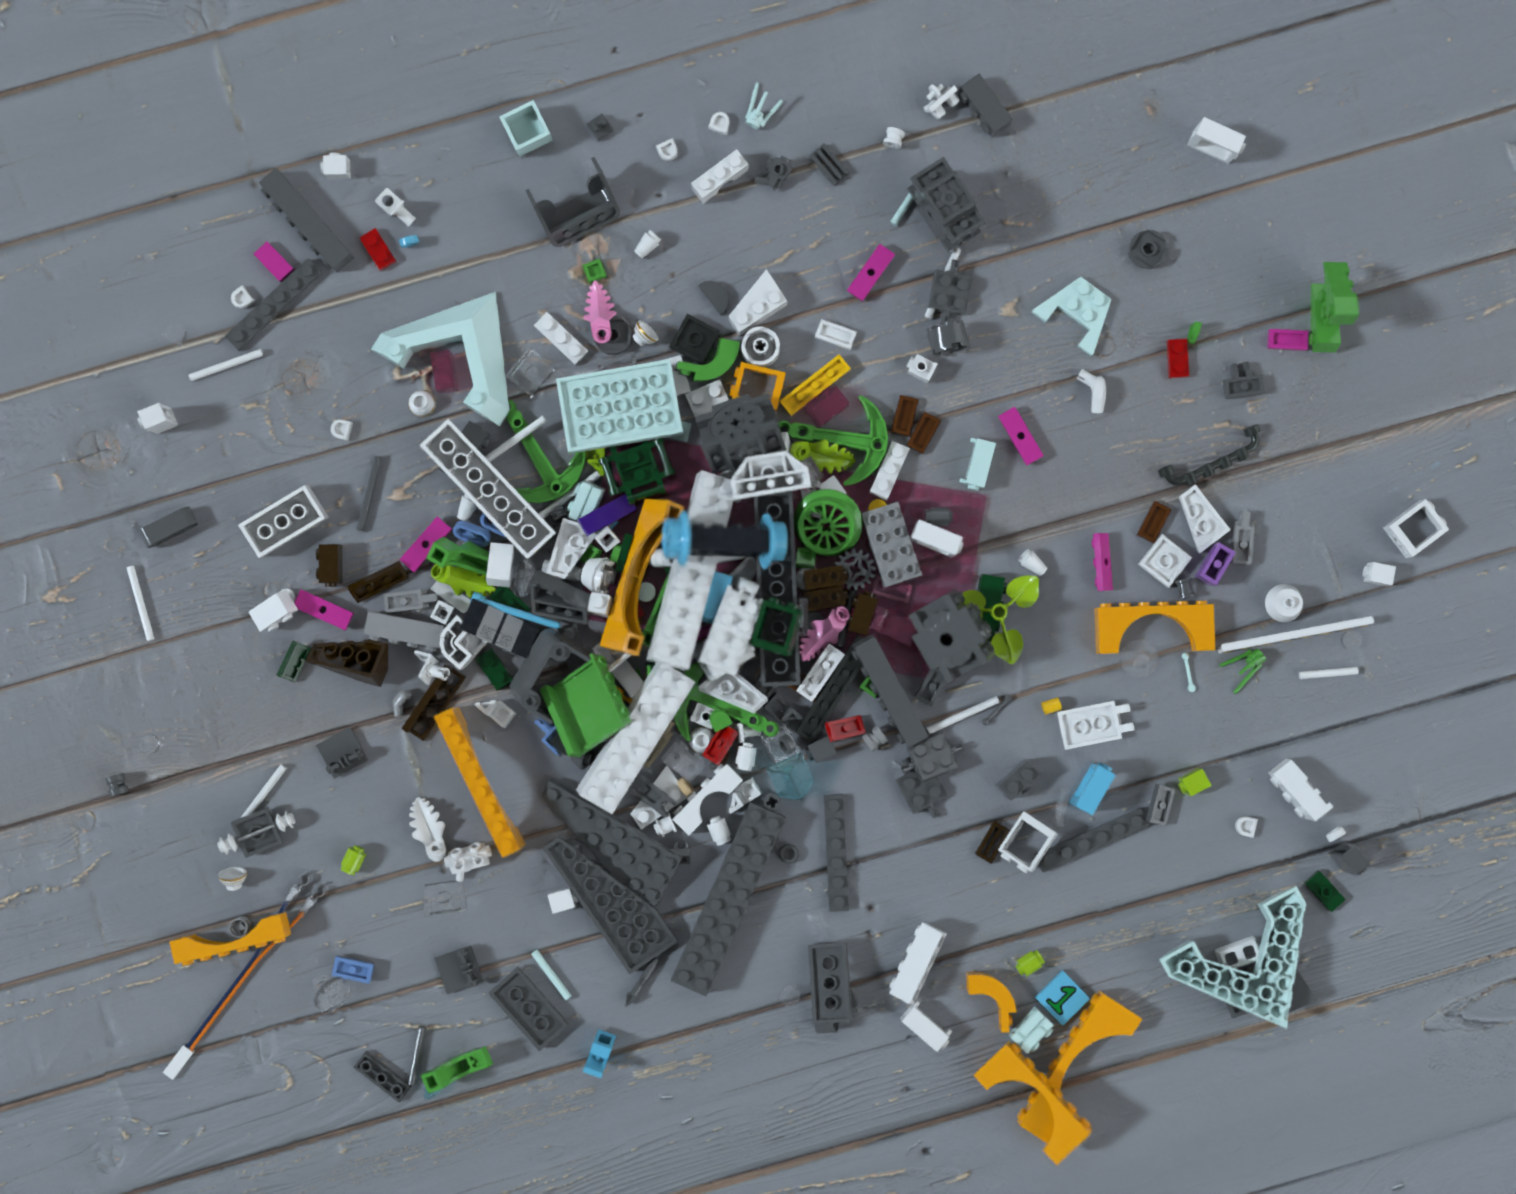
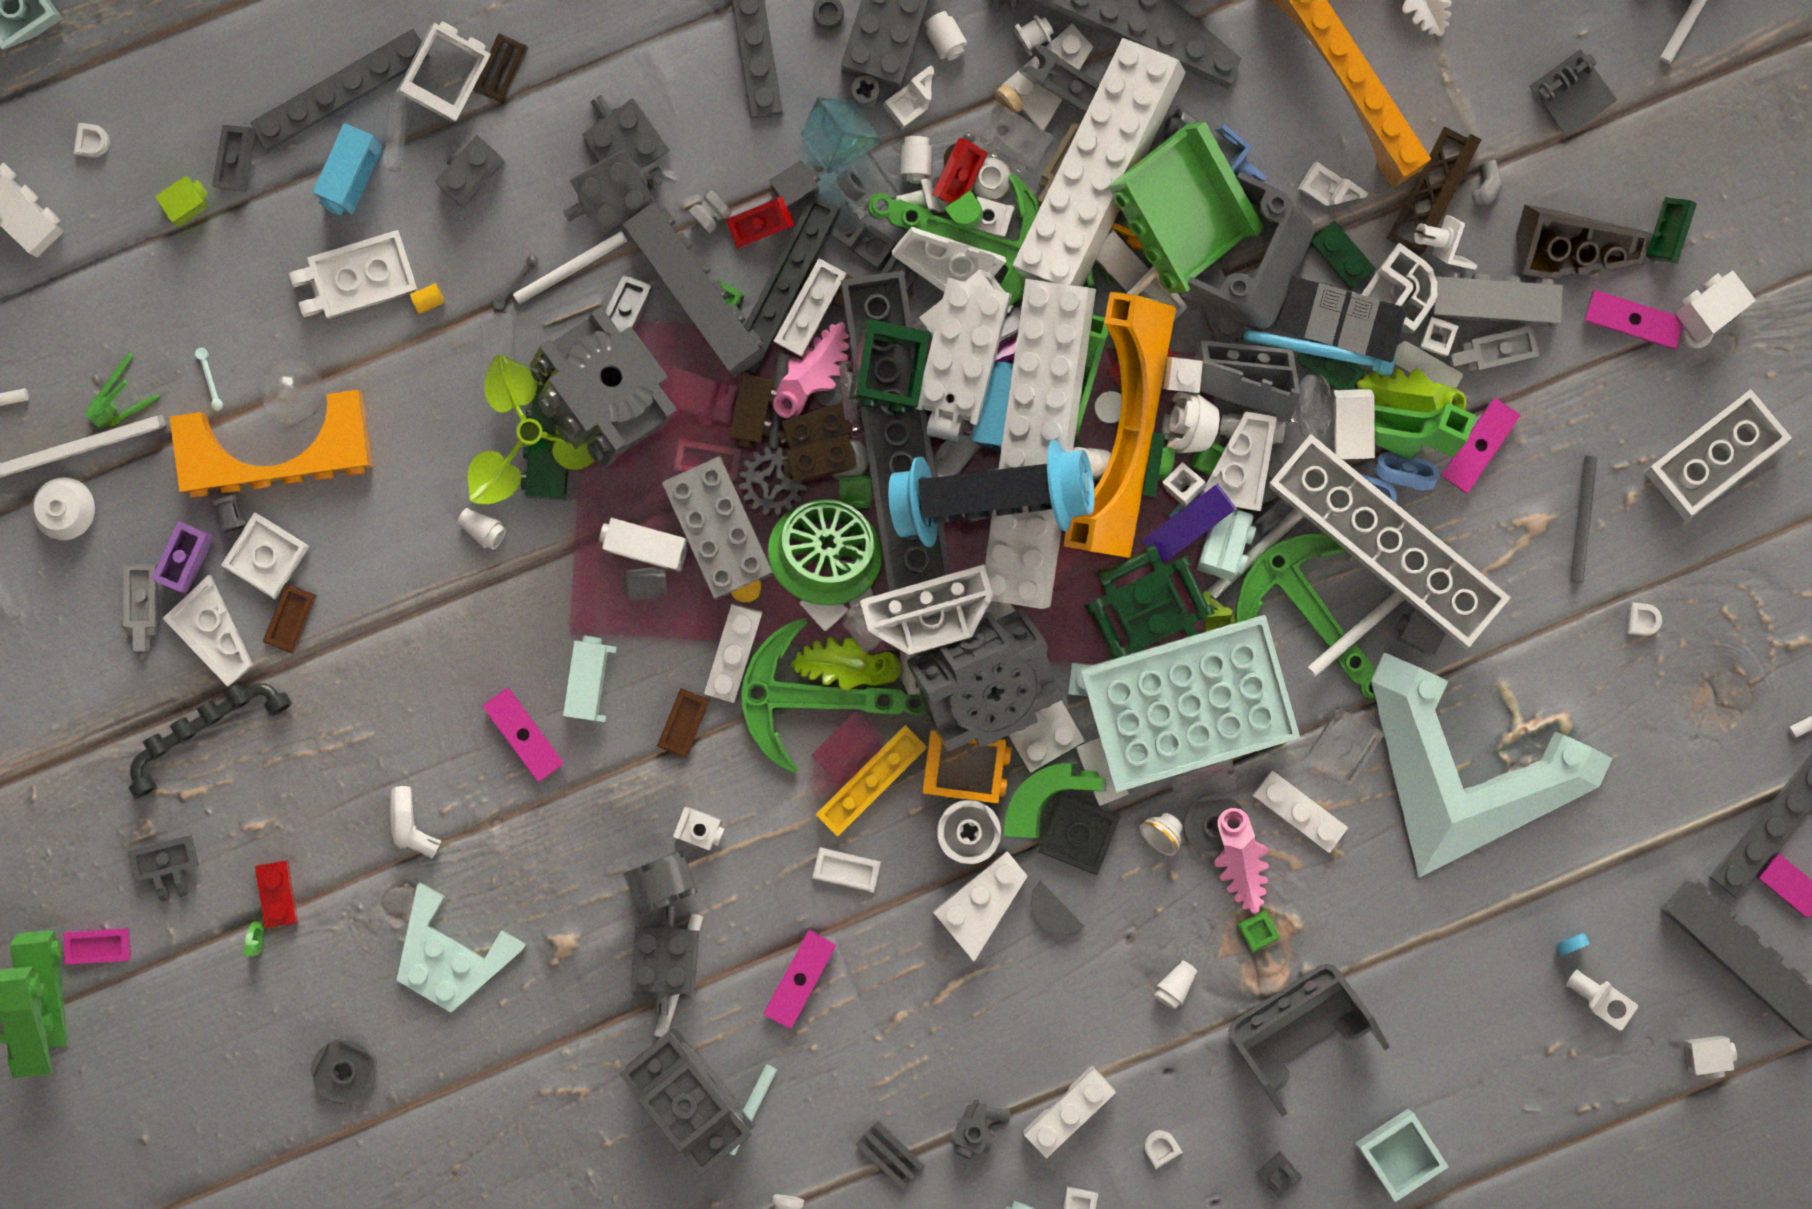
camera: 175 degrees right, 0 degrees up
dark brown brick [316,544,343,587] -> none
dark brown plate [348,561,409,603] -> none
red plate [359,228,397,271] -> none
white piece [408,390,436,417] -> none
clear pink brick [430,350,459,394] -> none
white cone [457,494,477,522] -> none
white arch [672,763,743,835] -> none
reddish brown tile [891,395,919,437] -> none
dark pink tile [1092,533,1113,591] -> none

